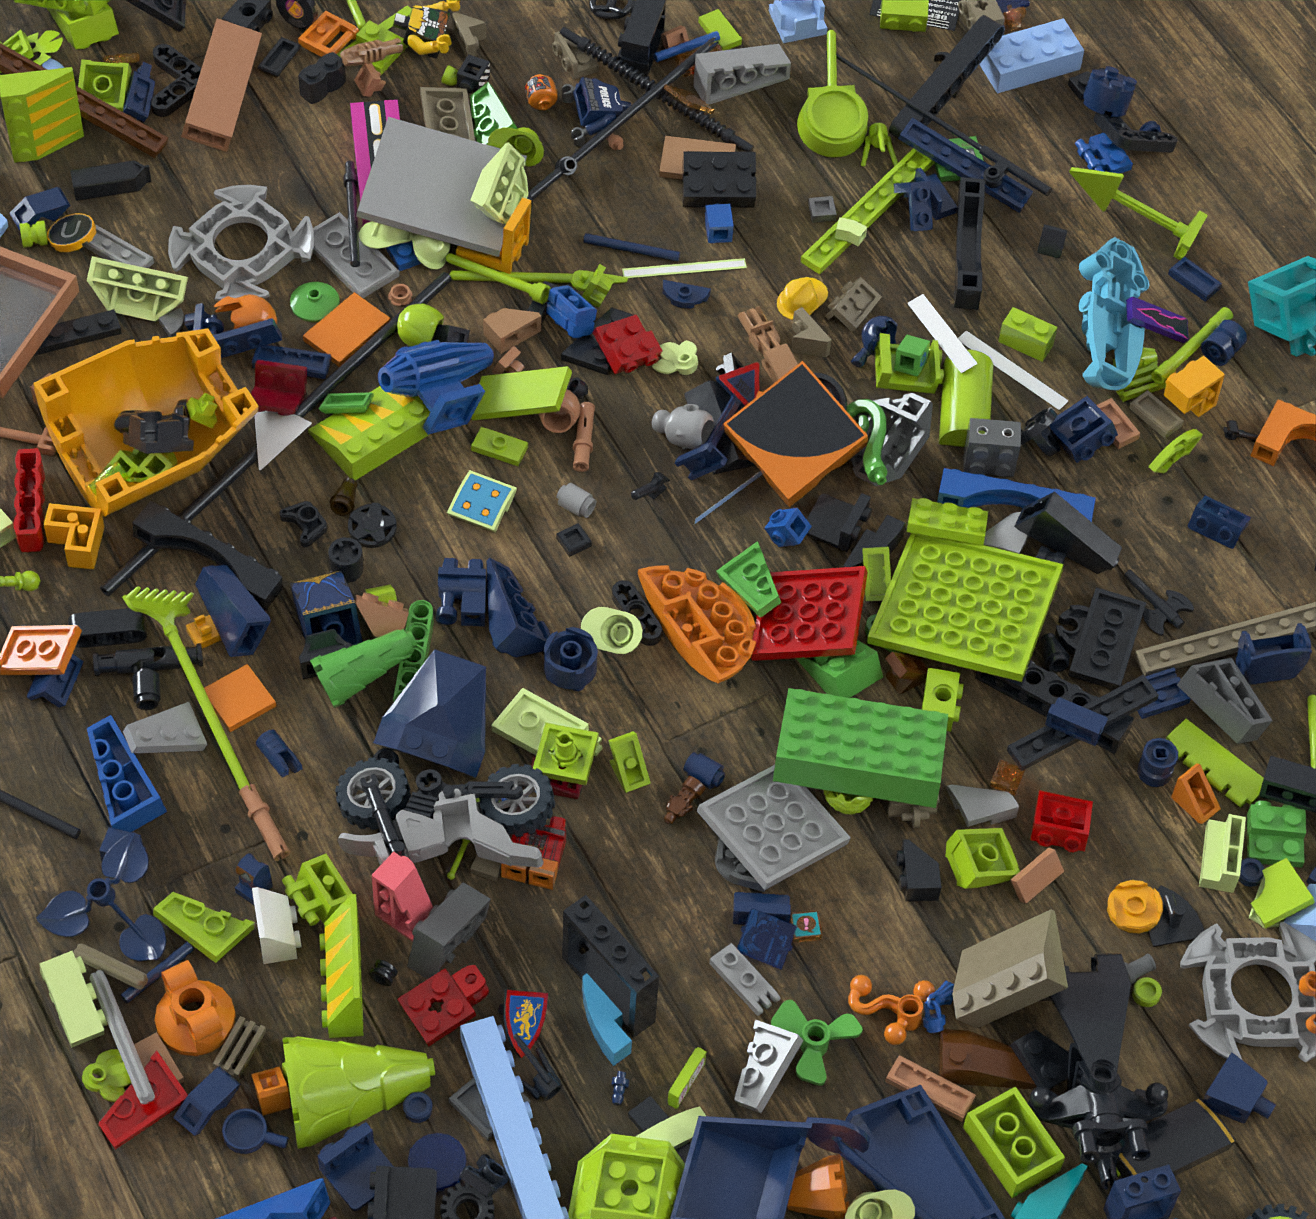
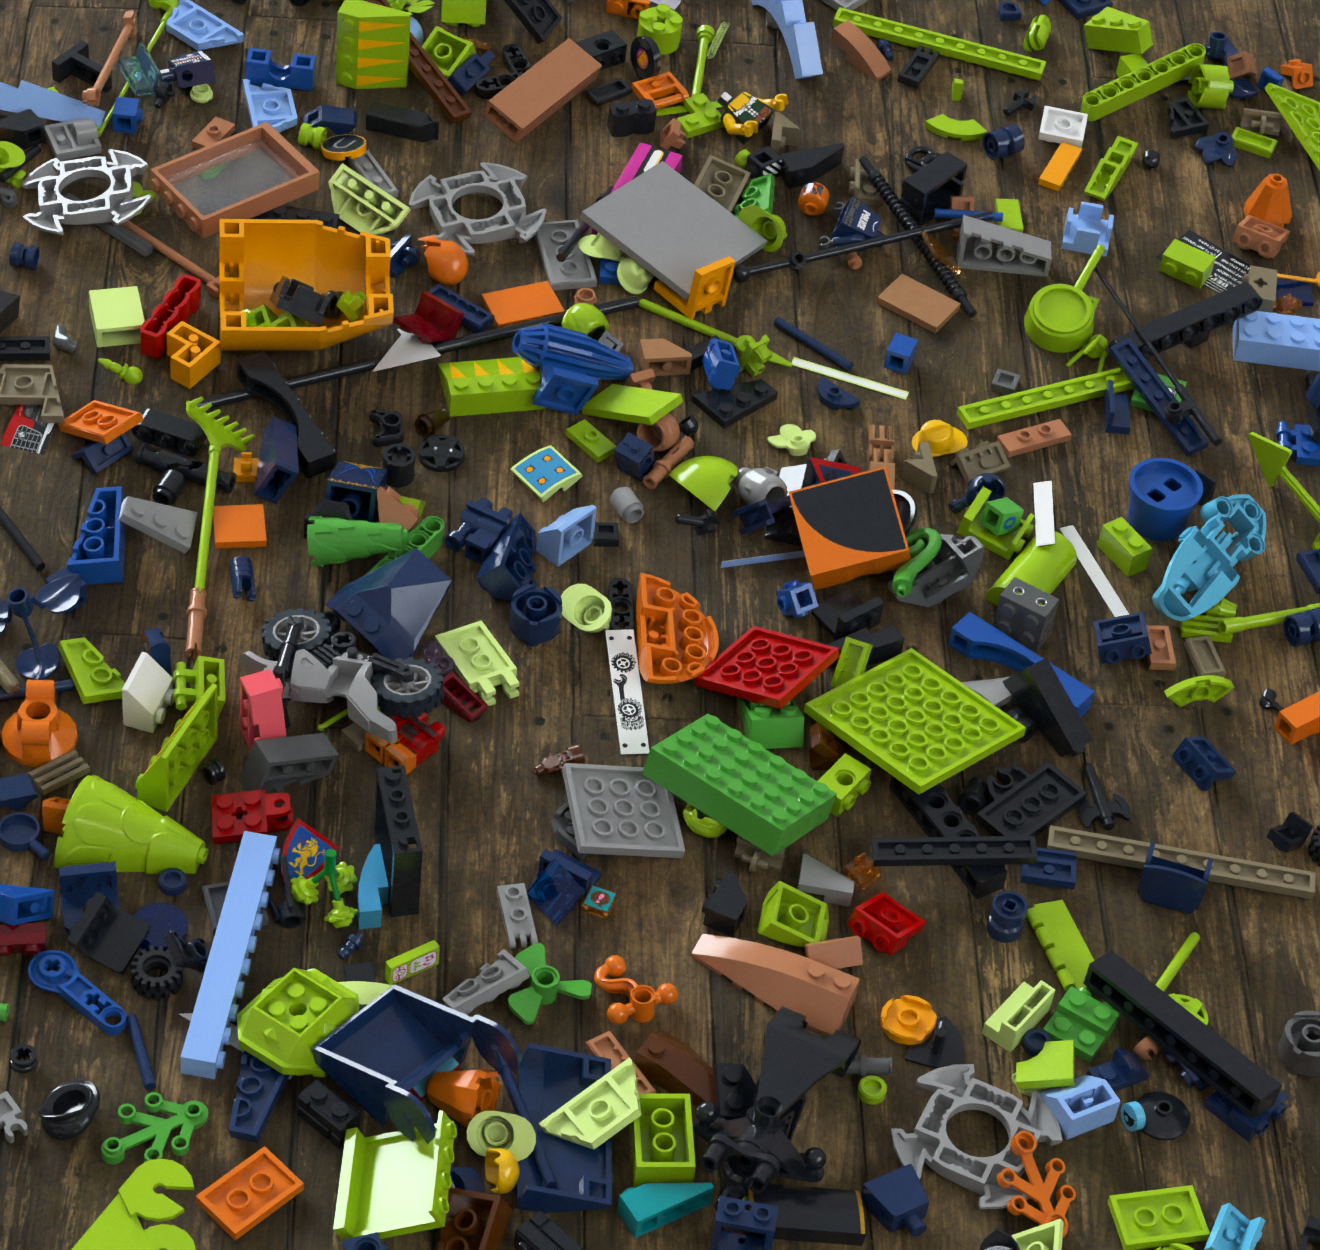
camera: 25 degrees right, 10 degrees down
dark blue plate [213,318,282,358] -> none
bright green dish [290,282,340,322] -> none
bright green tile [319,392,374,414] -> none
medium nougat hinge [340,38,403,66] -> none
lime piece [445,253,551,304] -> none
yellowish green wedge [470,142,529,224] -> none
lime plate [533,722,599,785] -> none
red plate [592,314,663,374] -> none
lime slope [608,731,651,793] -> none
black piece [682,151,756,208] -> none
dark blue brick [683,752,725,789] -> none
bright green wing [716,541,781,618] -> none
yellowish green piece [835,217,867,246] -> none
dark blue bracket [894,181,933,231] -> none
lime plate [906,498,988,545] -> none
blue piece [922,981,954,1033] -> none
dark tan slope [952,909,1068,1028] -> none
black arch [954,177,985,310] -> none
black tile [1021,407,1060,457] -> none
dark blue panel [1045,697,1108,746] -> none
dark purple tile [1126,296,1189,343] -> none
light orange brick [1164,356,1225,417] -> none
orange slope [1171,763,1221,824] -> none
dark grey wedge [1177,658,1272,744] -> none
none -> lime plant [291,849,358,928]
none -> clear purple plate [422,641,455,678]
none -> light blue slope [536,505,597,567]
none -> yellowish green wing [539,1057,642,1149]
none -> white sticker [605,630,649,754]
none -> dark blue head [614,432,655,482]
none -> lime brick [668,456,738,511]
none -> nougat wedge [691,934,860,1036]
none -> black slope [780,143,844,188]
none -> nougat plate [996,419,1072,458]
none -> blue piece [1127,458,1203,541]

